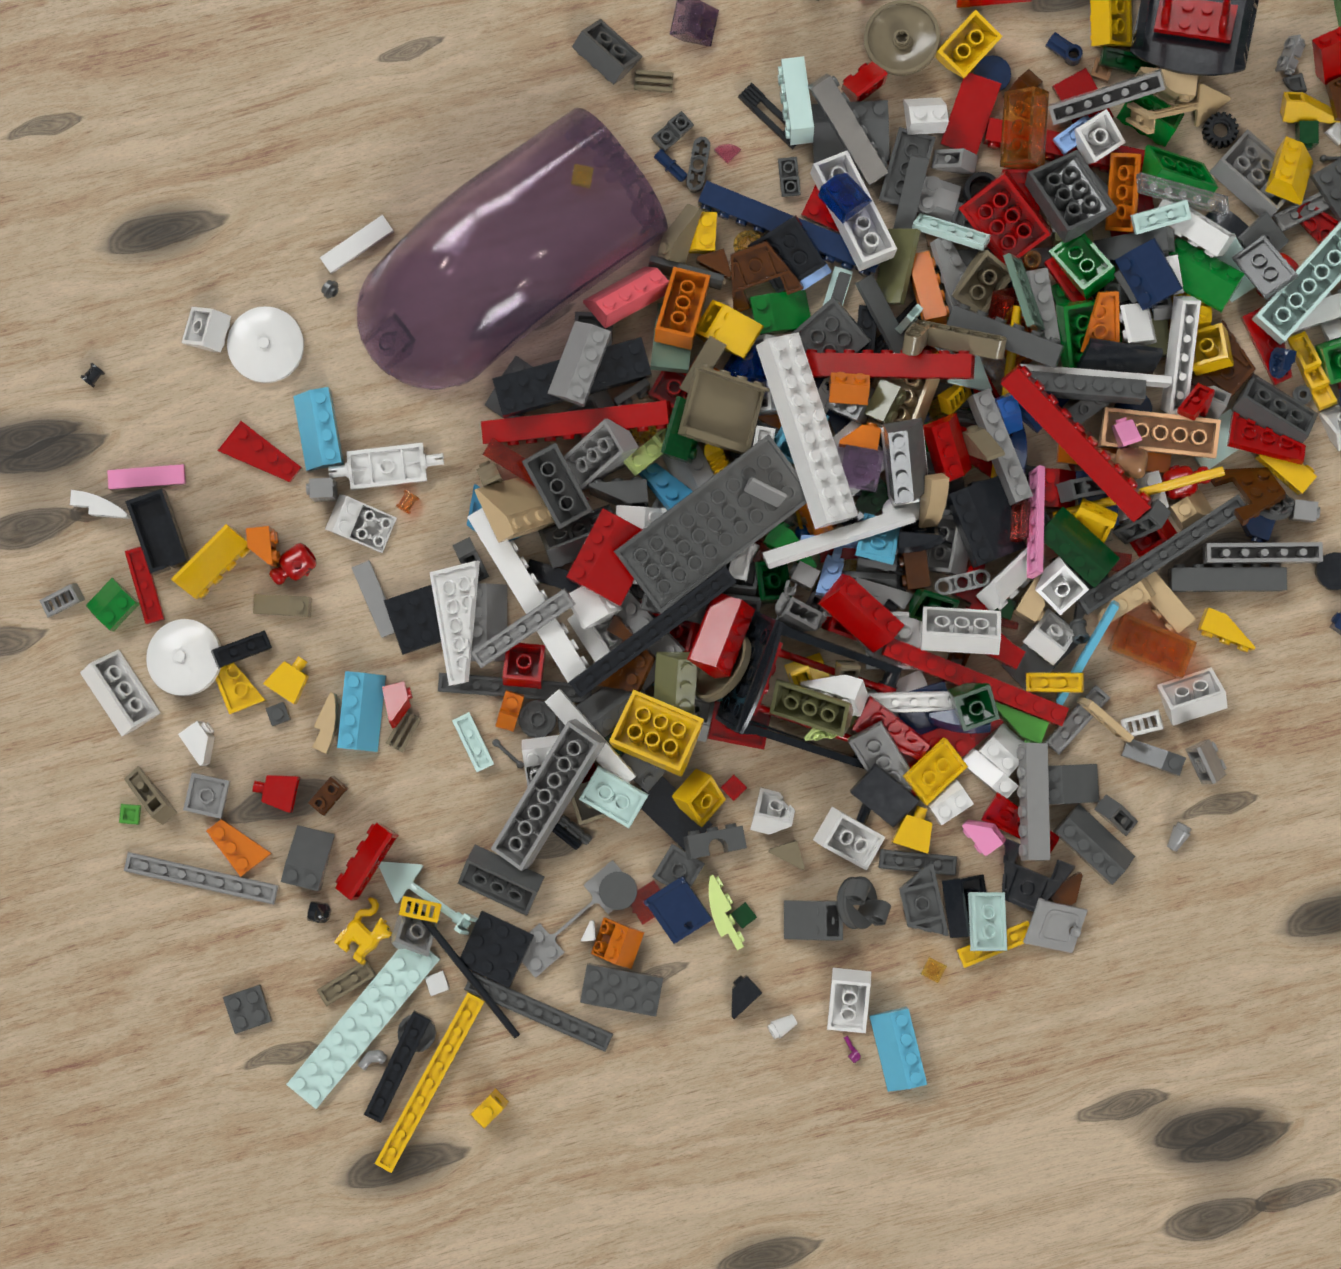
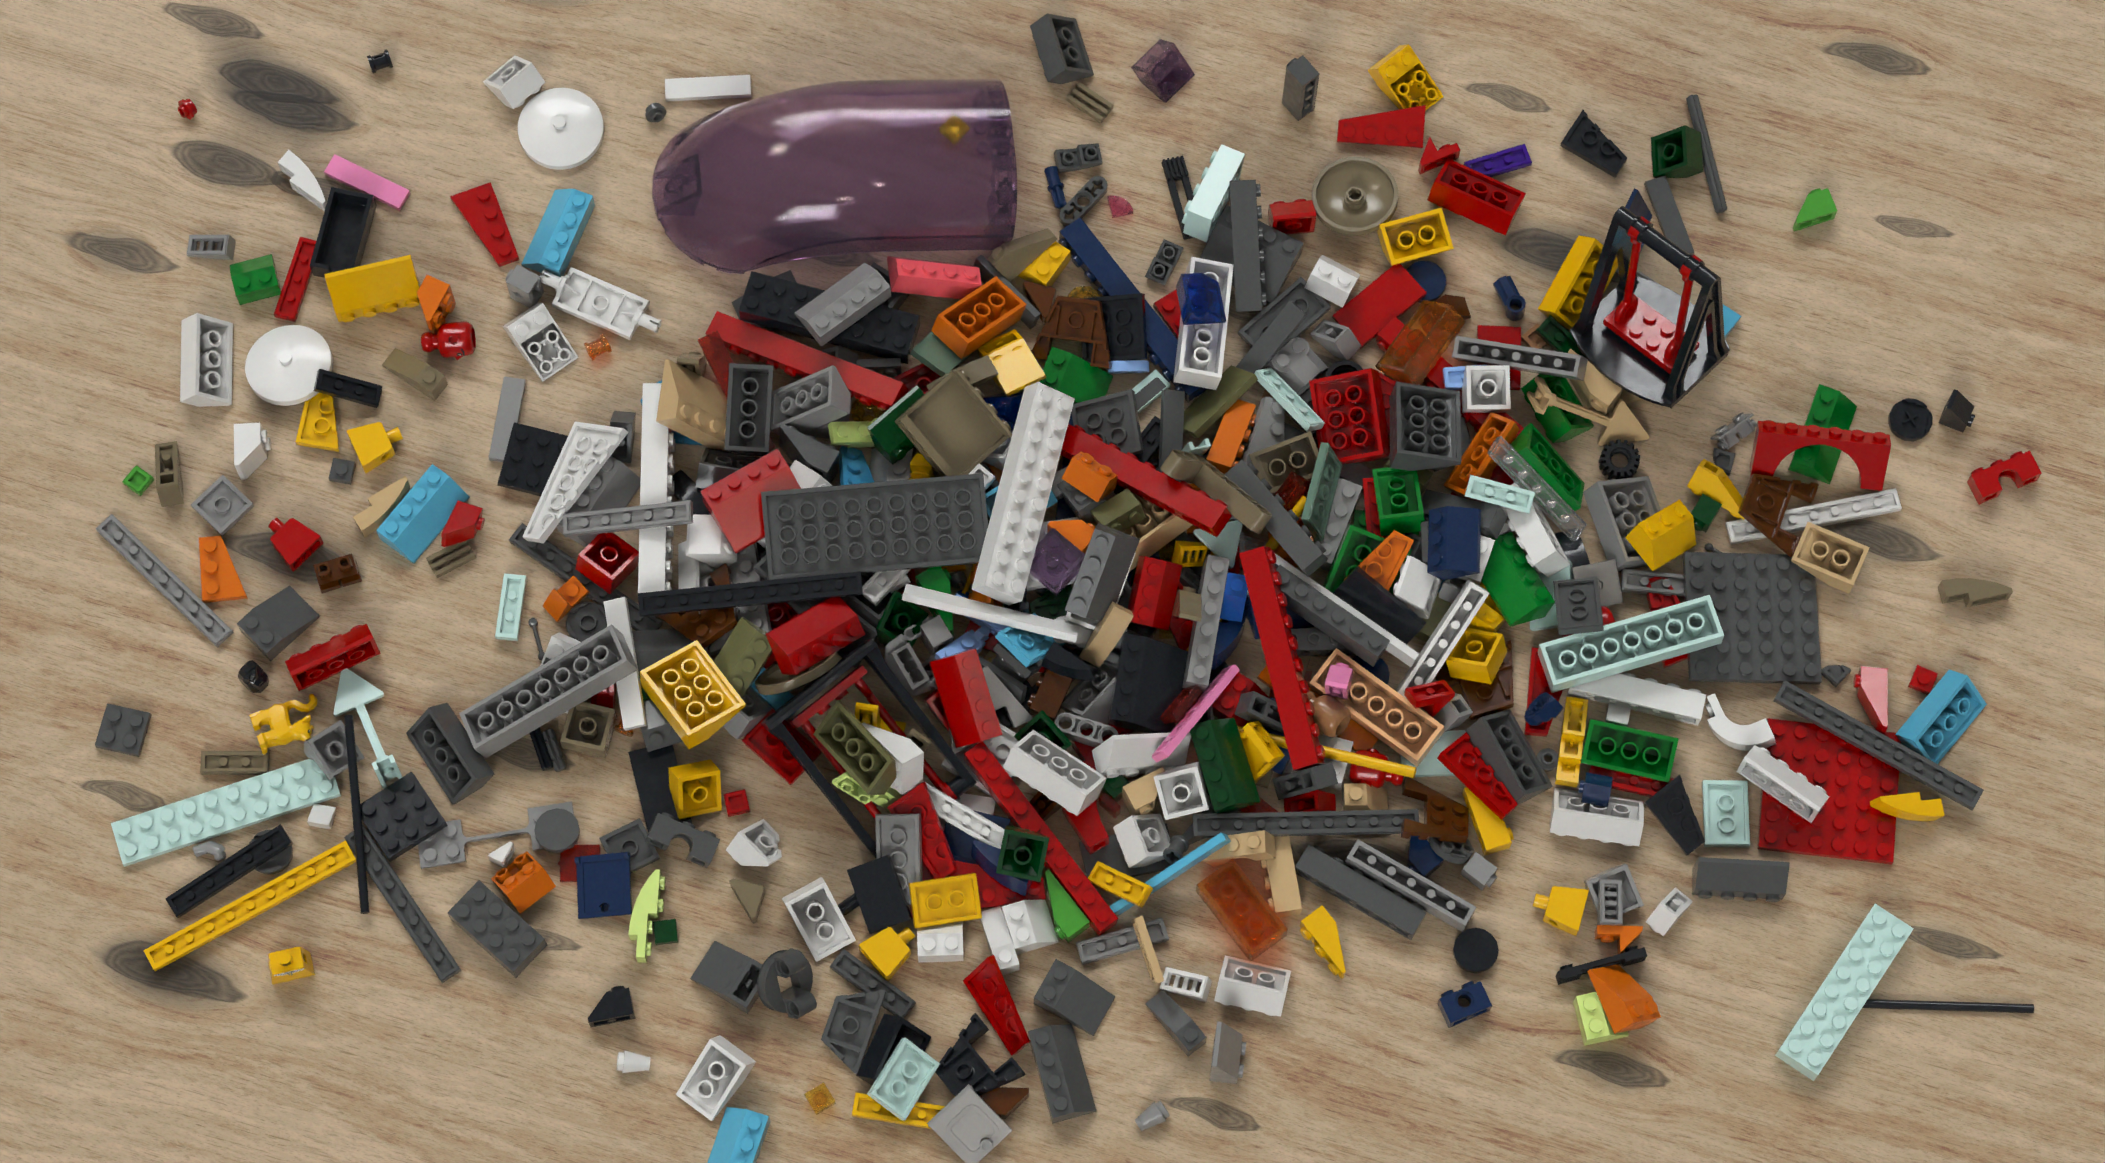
camera: 30 degrees right, 15 degrees down
yellow slope [399,896,442,923] -> none
light aqua tile [579,765,649,828] -> none
light grey slope [744,478,787,507] -> none
magenta hand [844,1036,861,1063] -> none
bright pink slope [962,819,1006,857] -> none
light grey brick [1017,743,1050,861] -> none
clear orange bush [1022,250,1042,271] -> none
dark grey slope [1094,794,1138,836] -> none

